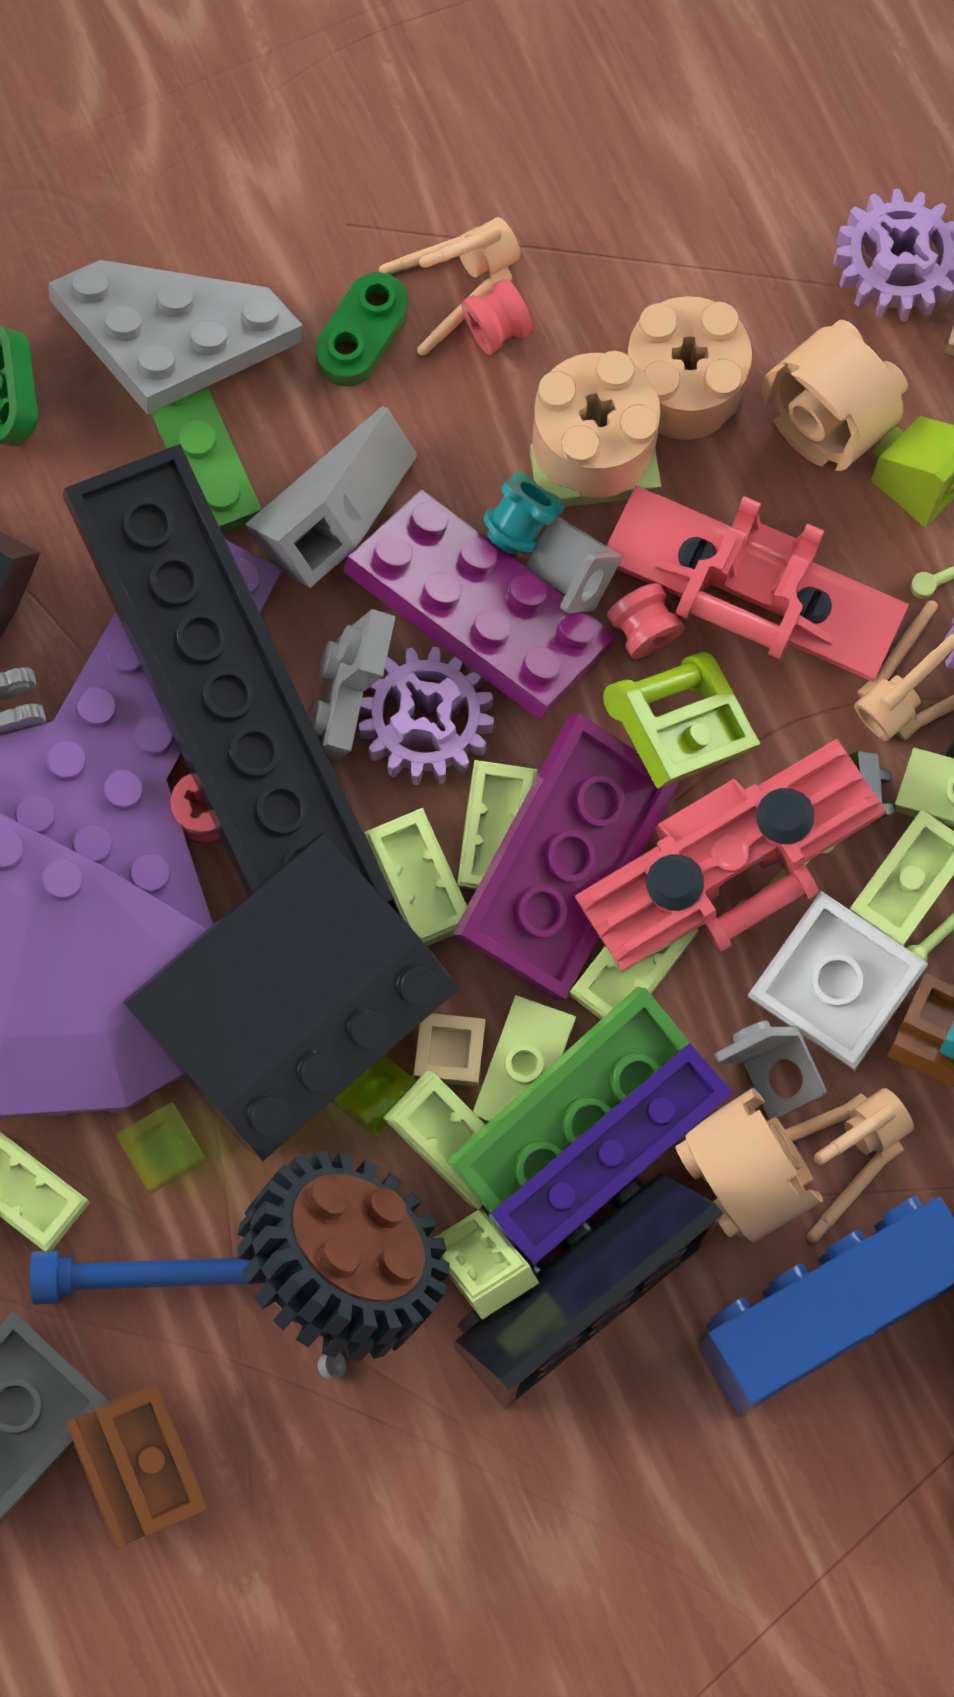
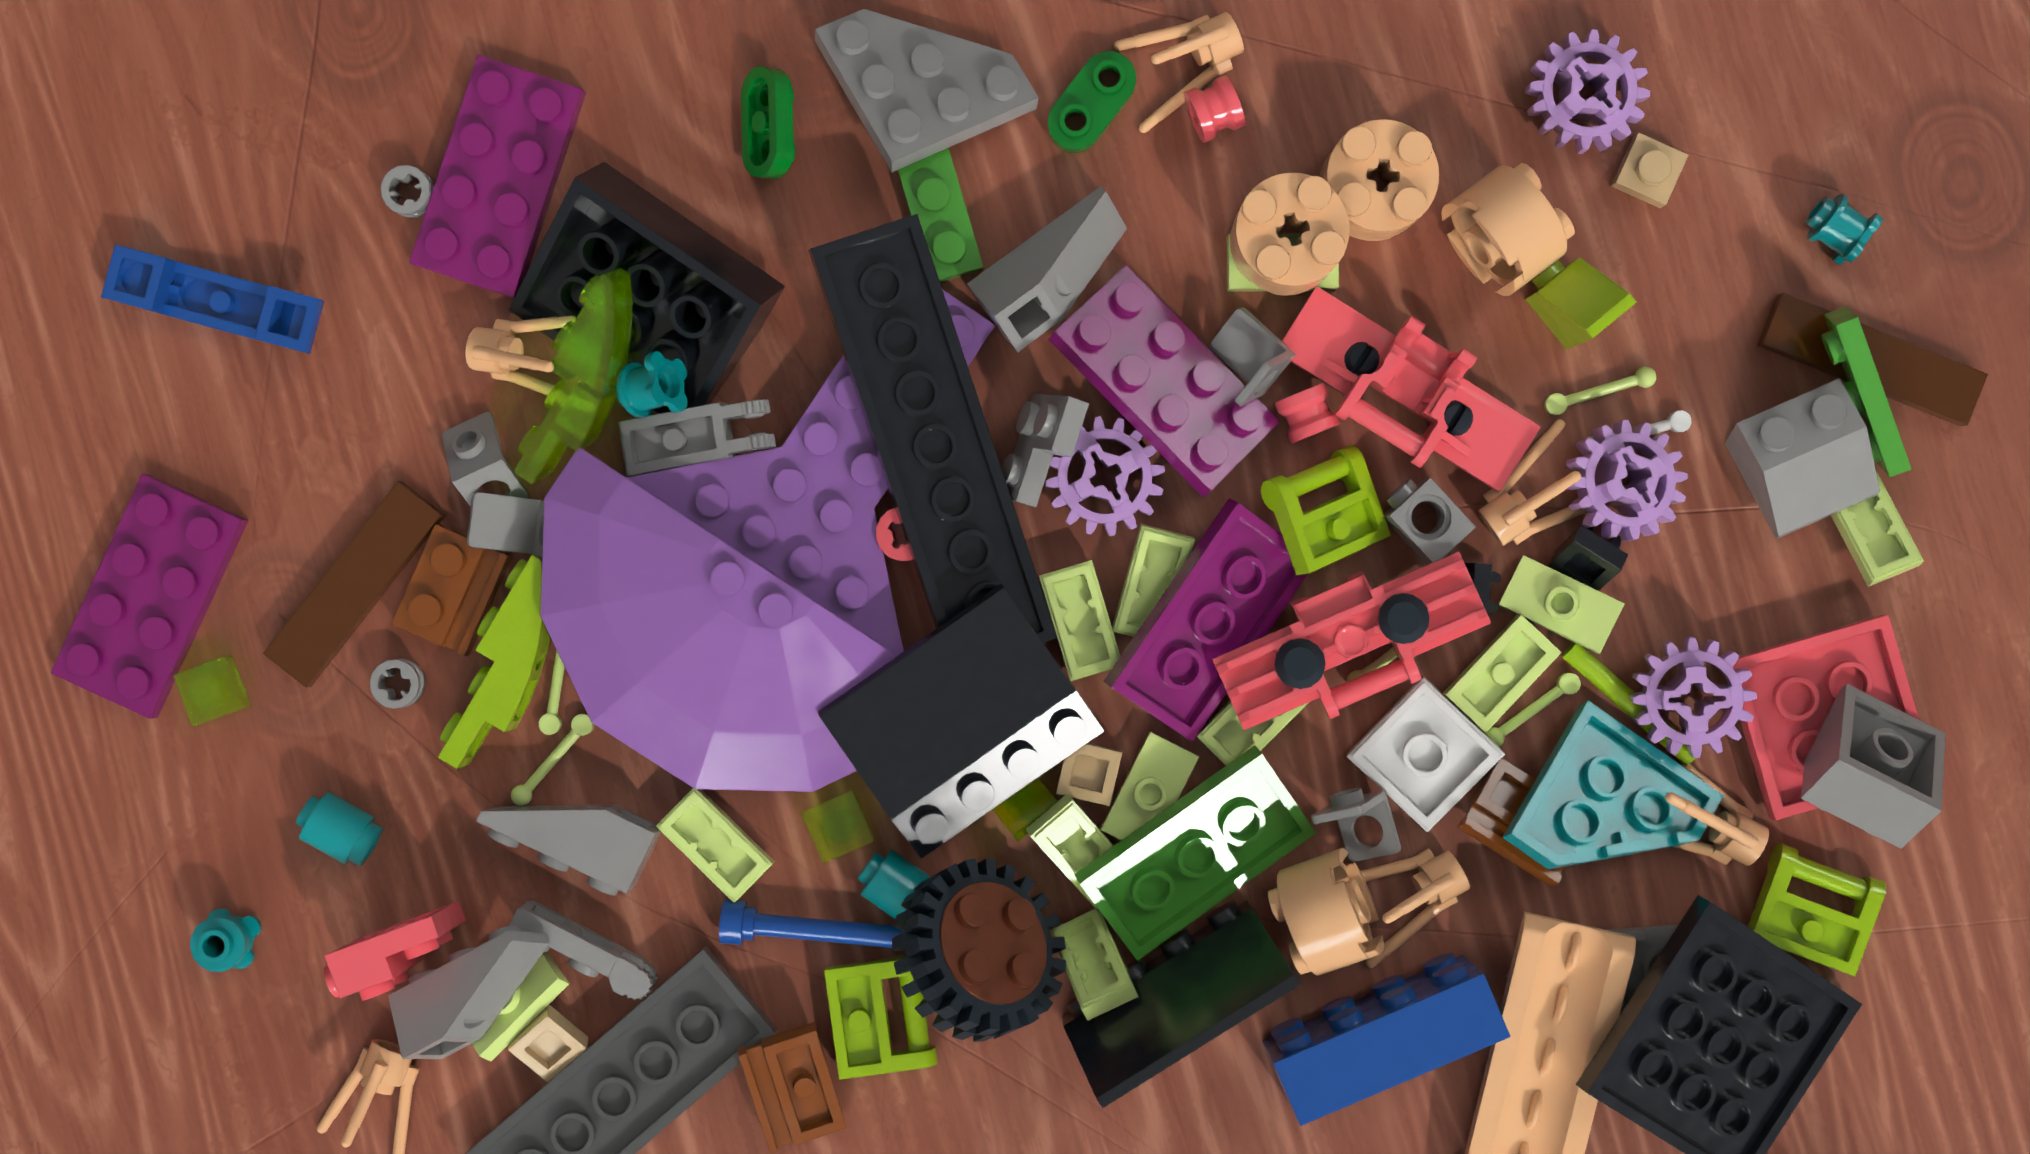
camera: 10 degrees right, 15 degrees up
teal brick [483,471,565,554] -> none
dark purple plate [488,1043,733,1267] -> none
none -> lime plate [824,954,938,1080]
none -> teal brick [857,849,931,919]
none -> light grey brick [1384,478,1476,565]

